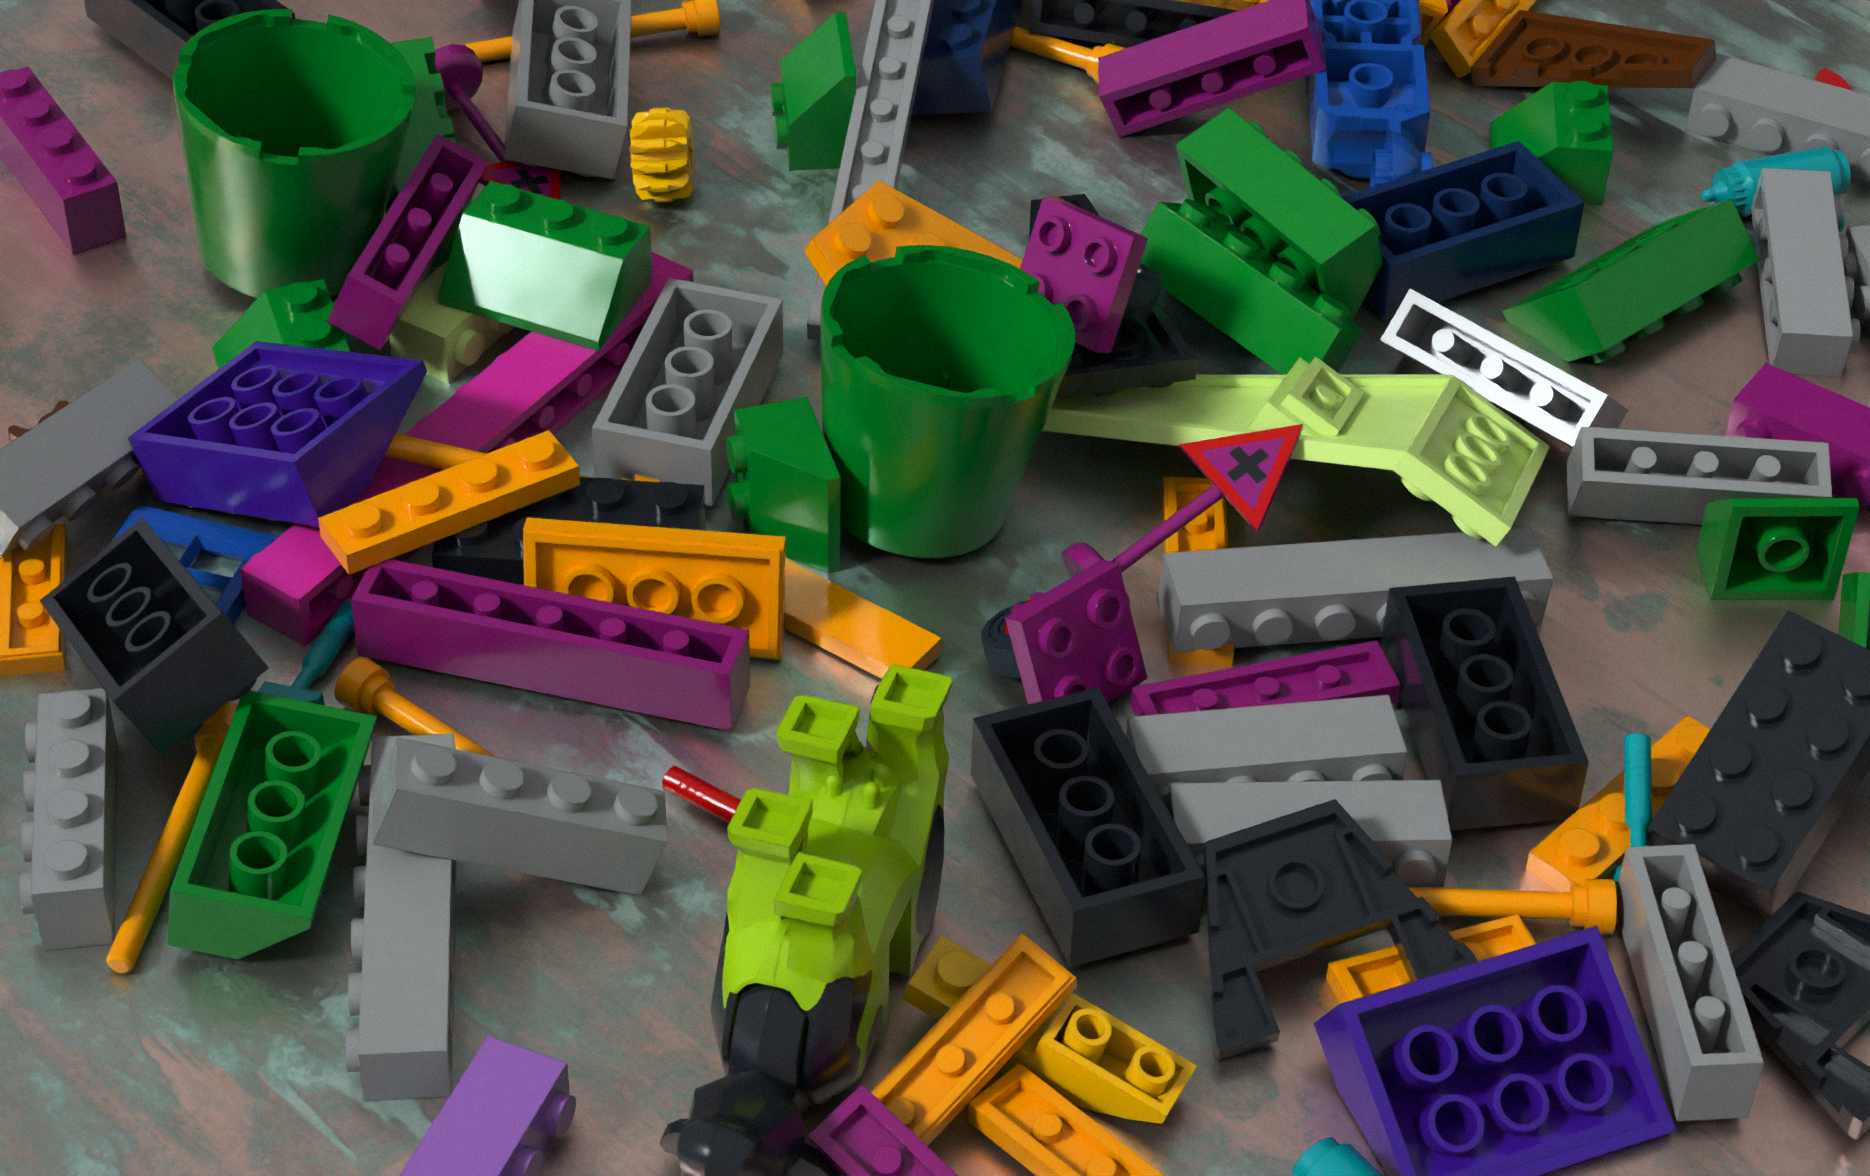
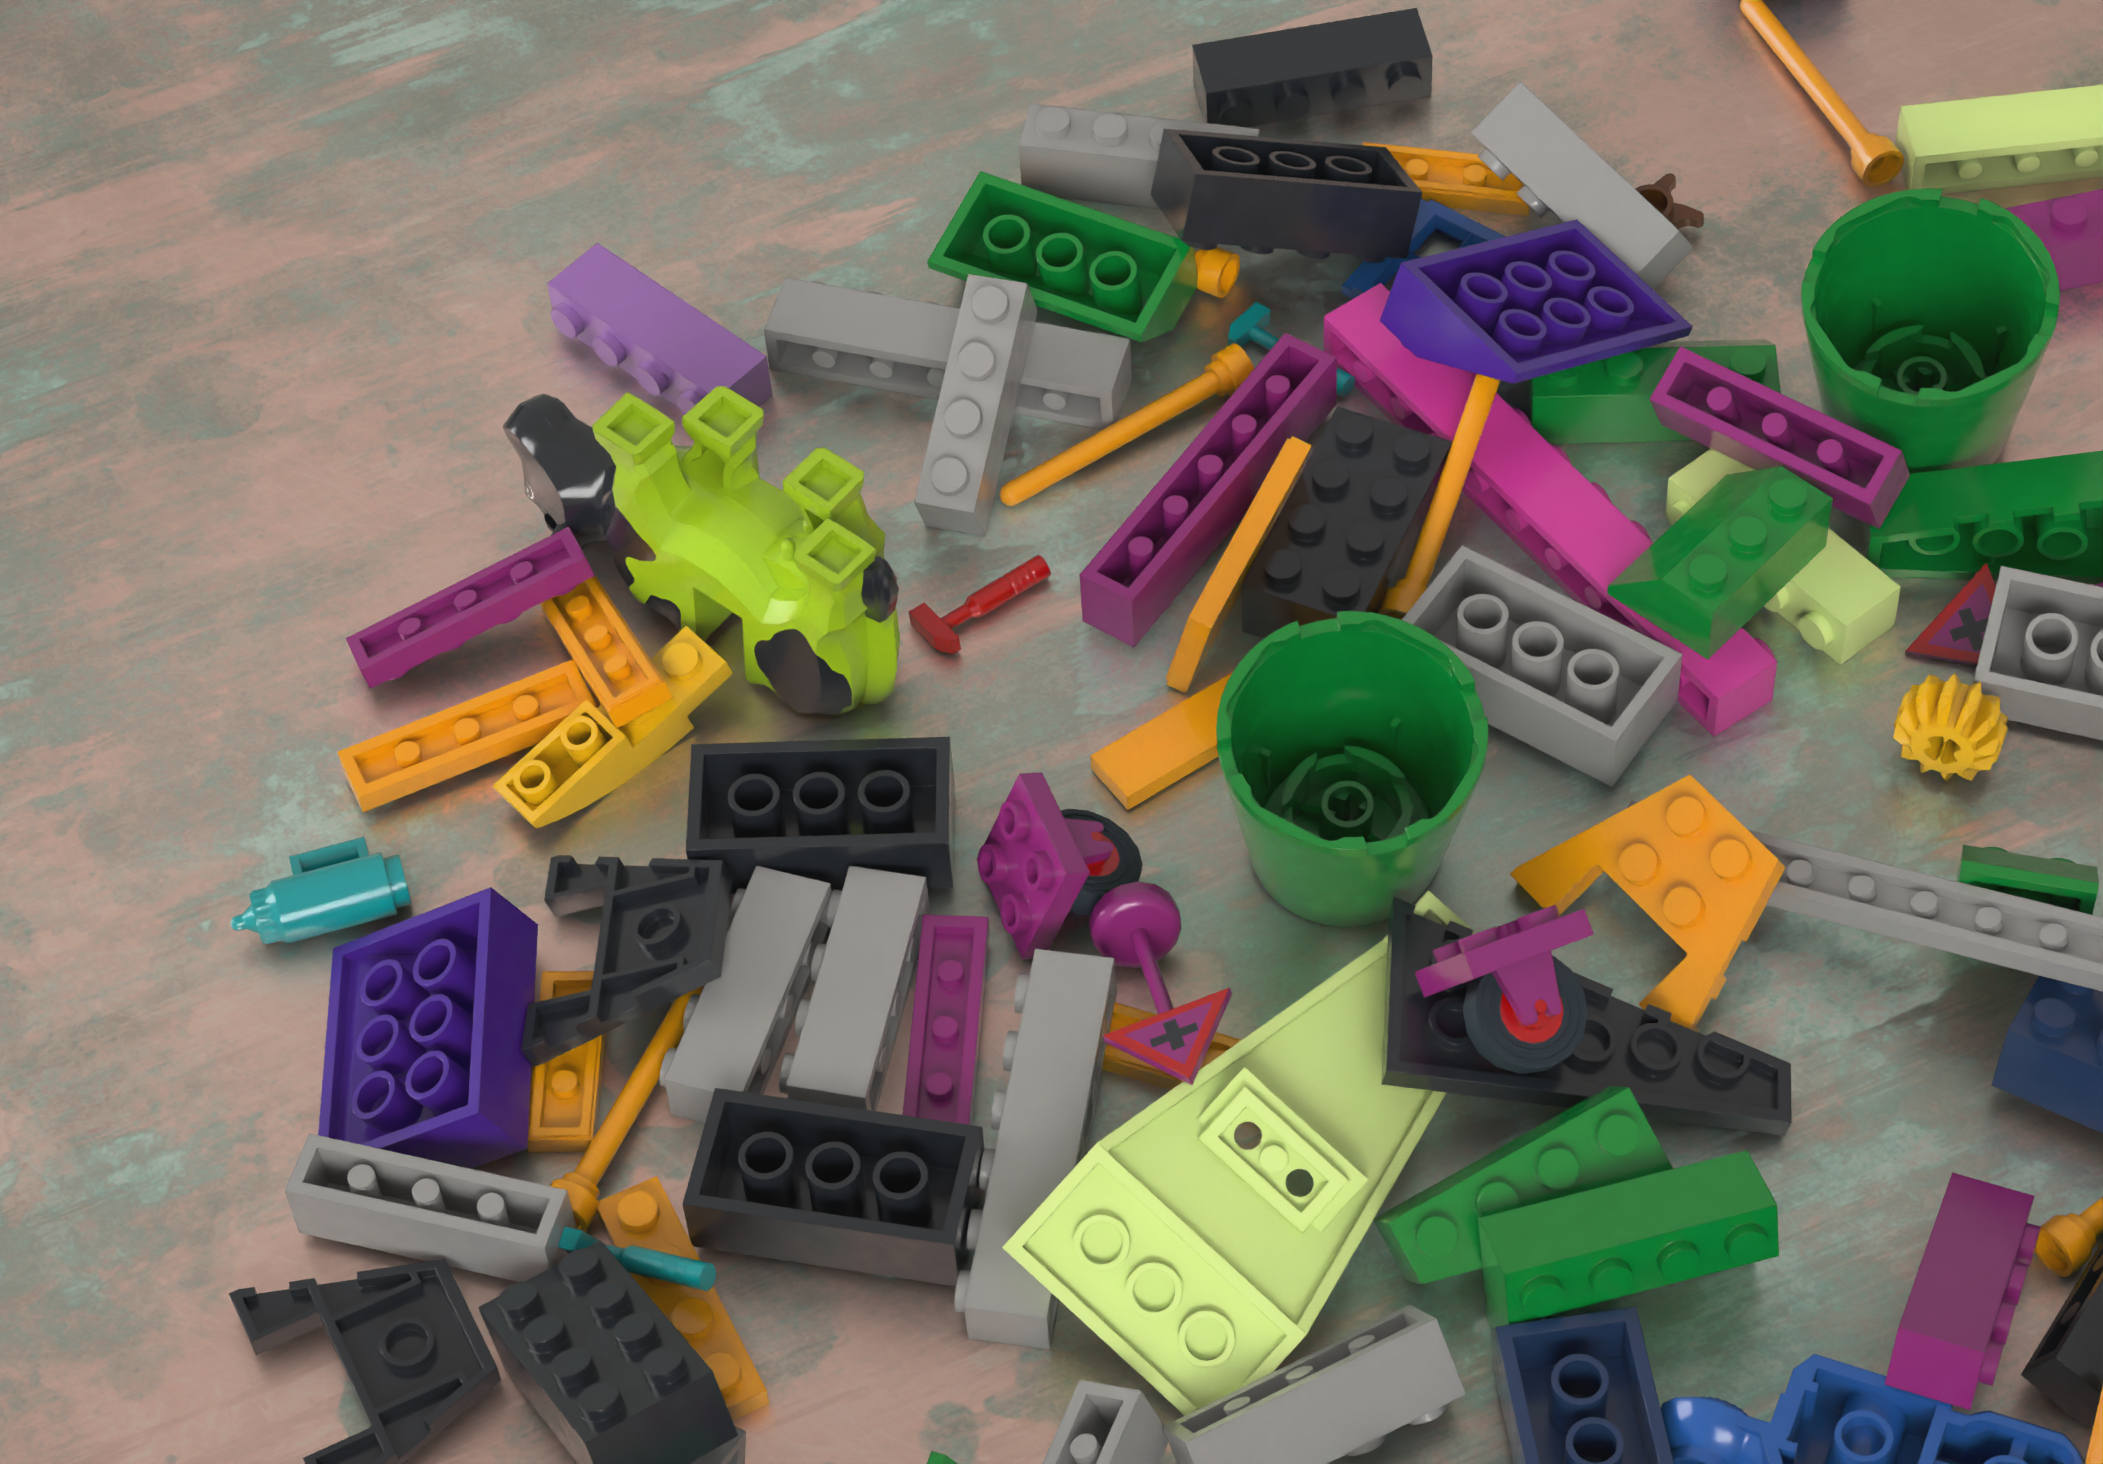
camera: 115 degrees right, 10 degrees up
light orange plate [318,430,580,575] -> none

